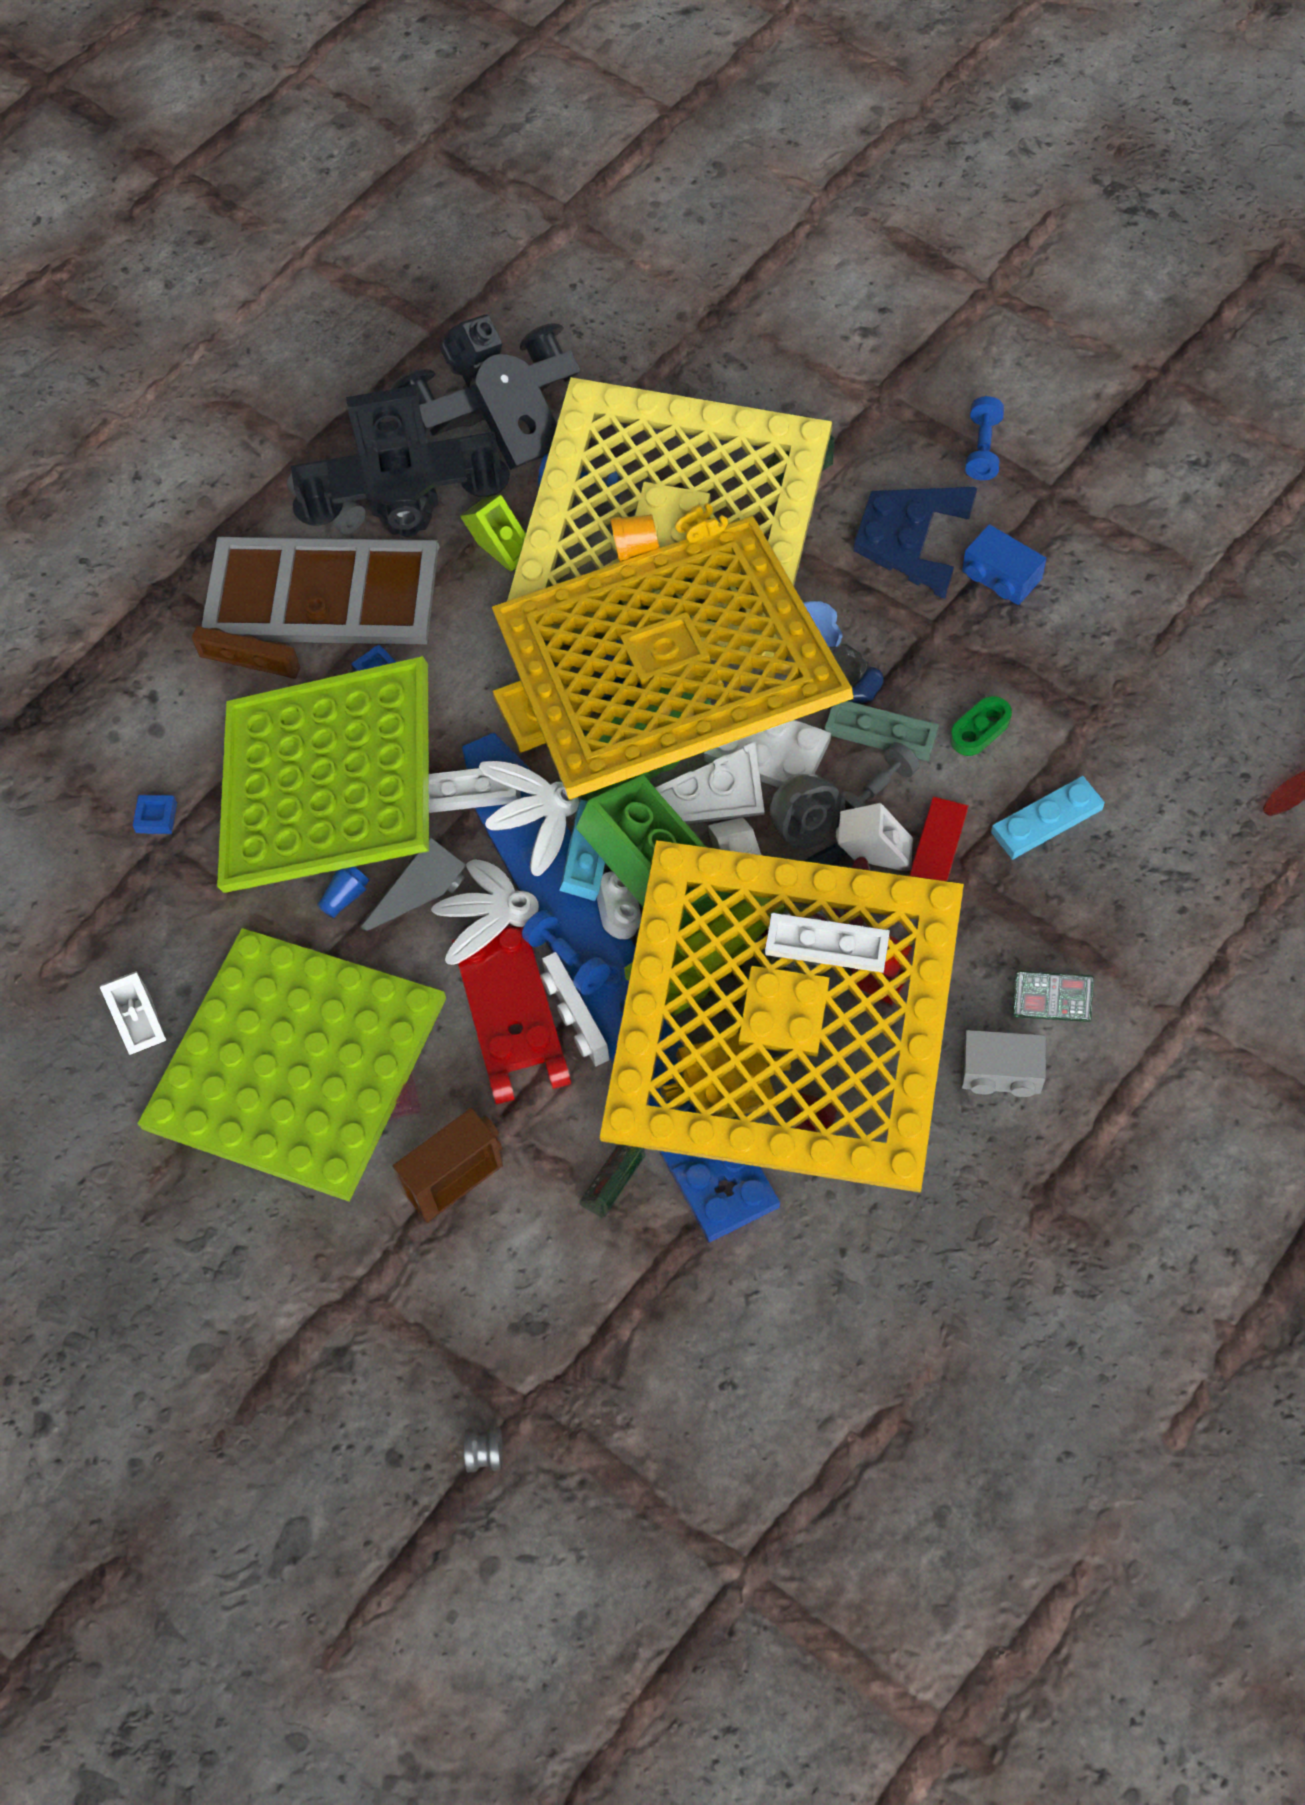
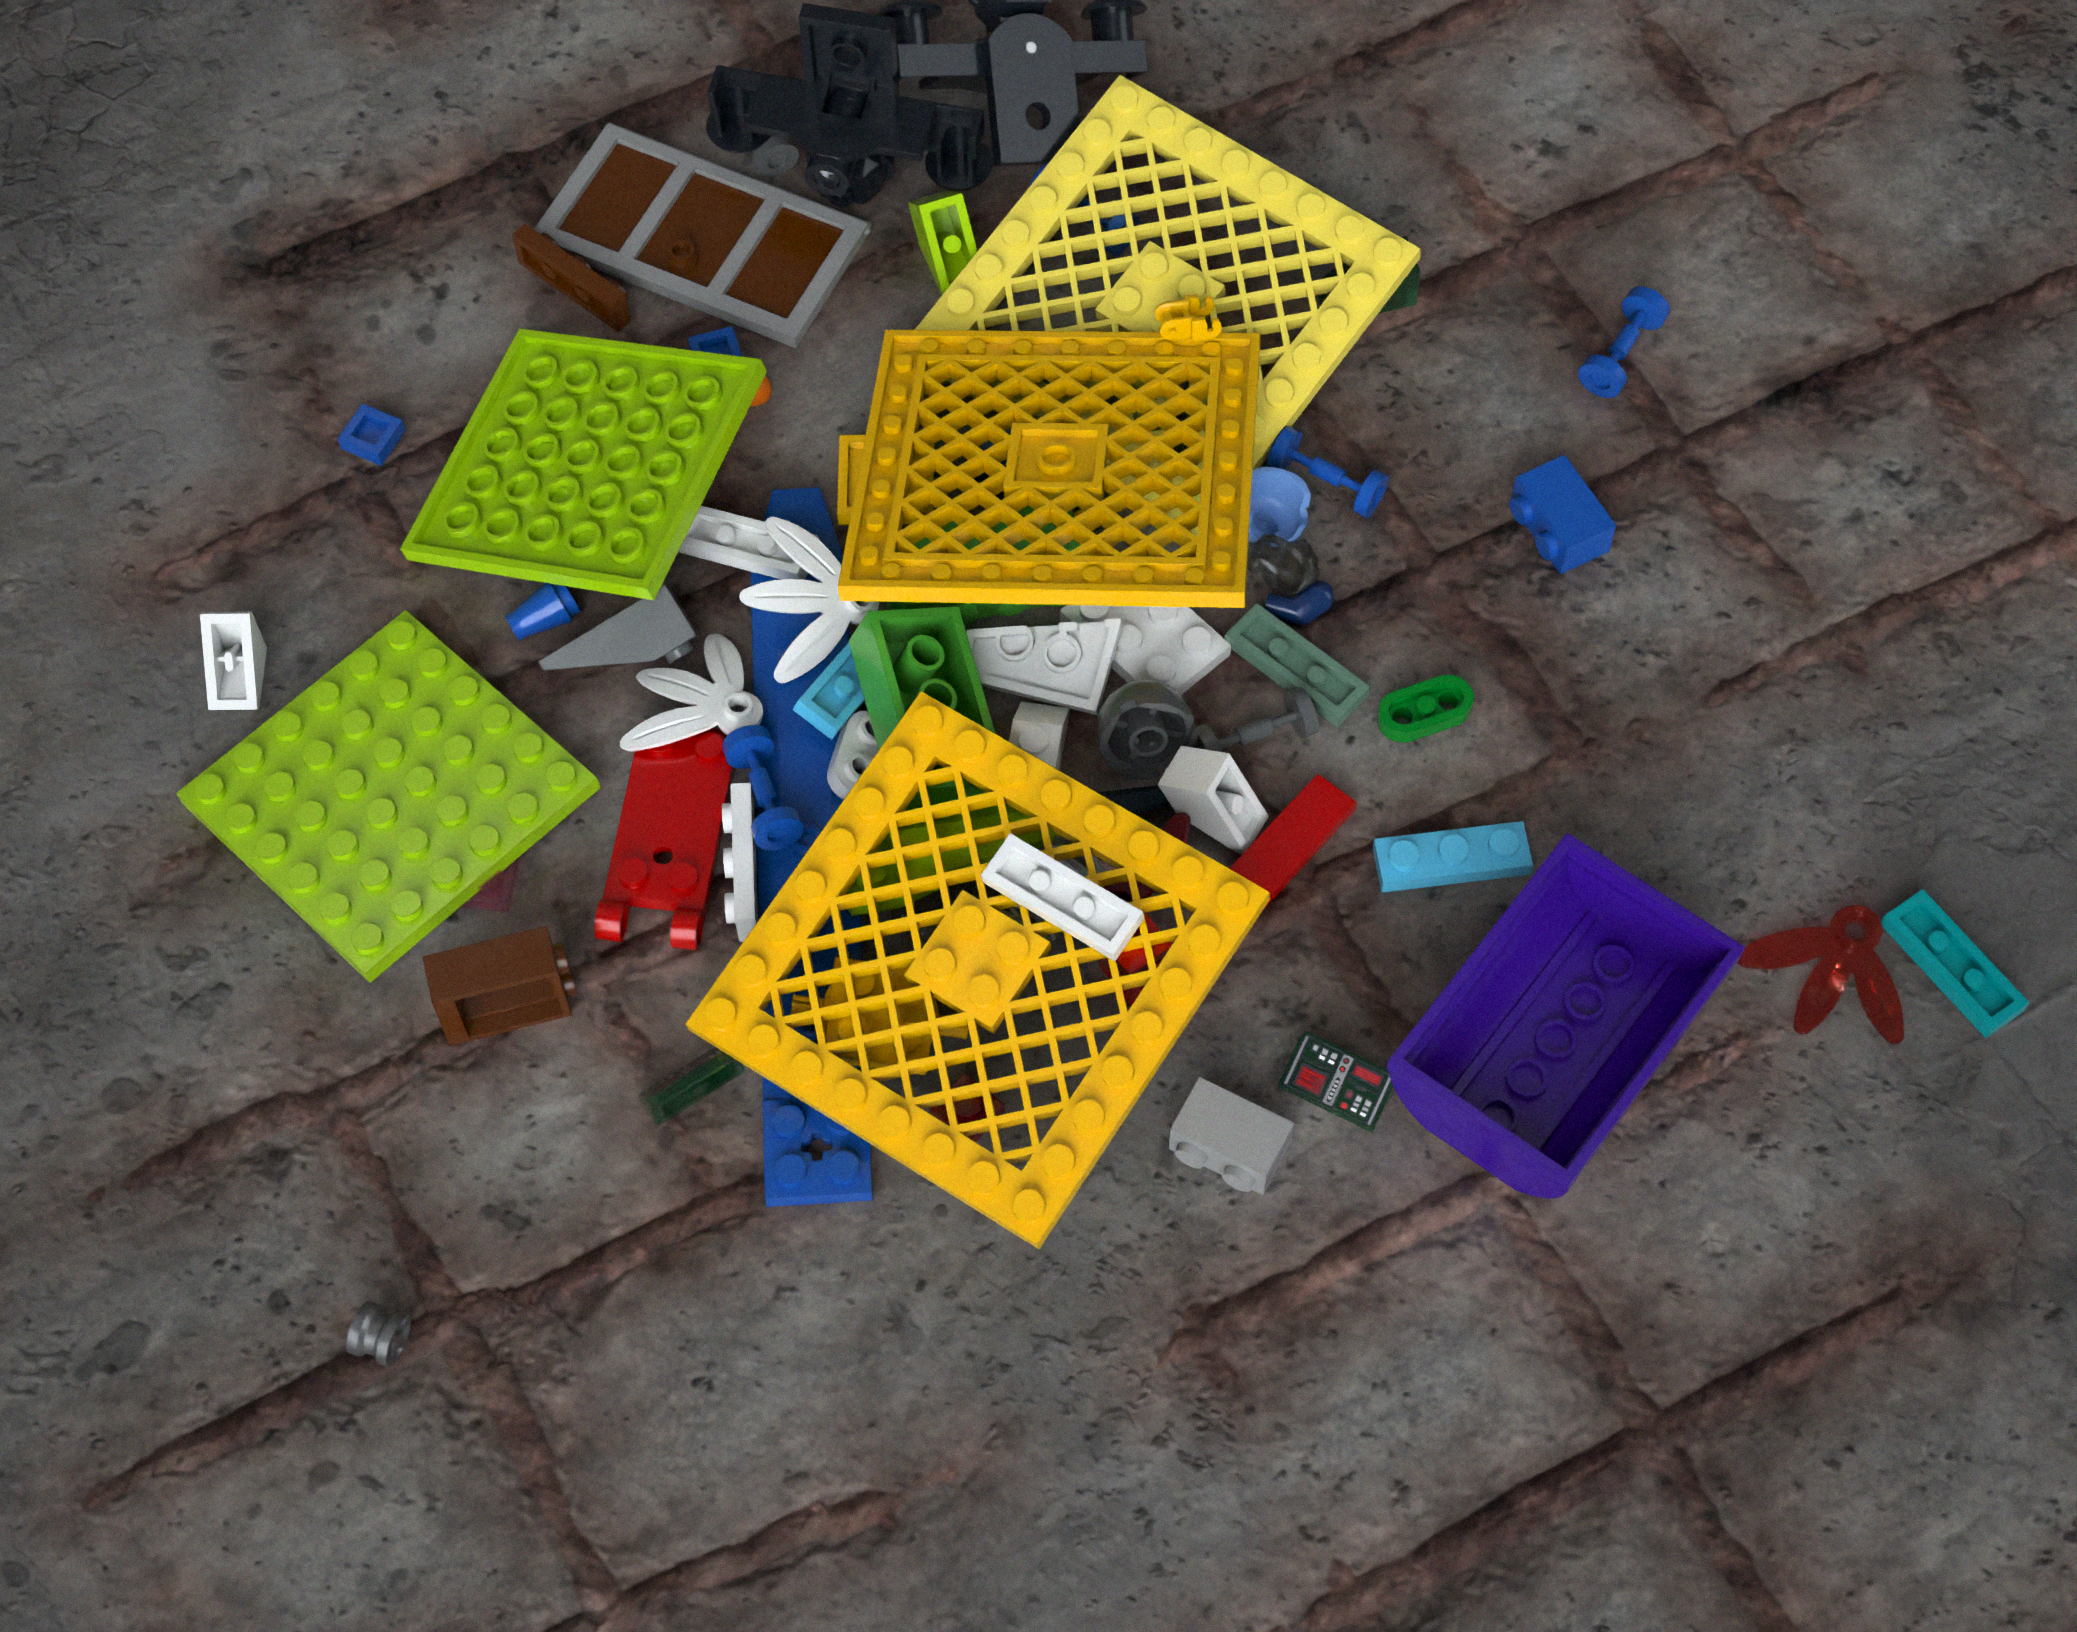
camera: 20 degrees right, 0 degrees up
light orange piece [610,515,659,562] -> none
dark blue wing [854,487,977,599] -> none
none -> blue wheel [1266,426,1389,518]
none -> dark purple container [1386,833,1745,1198]

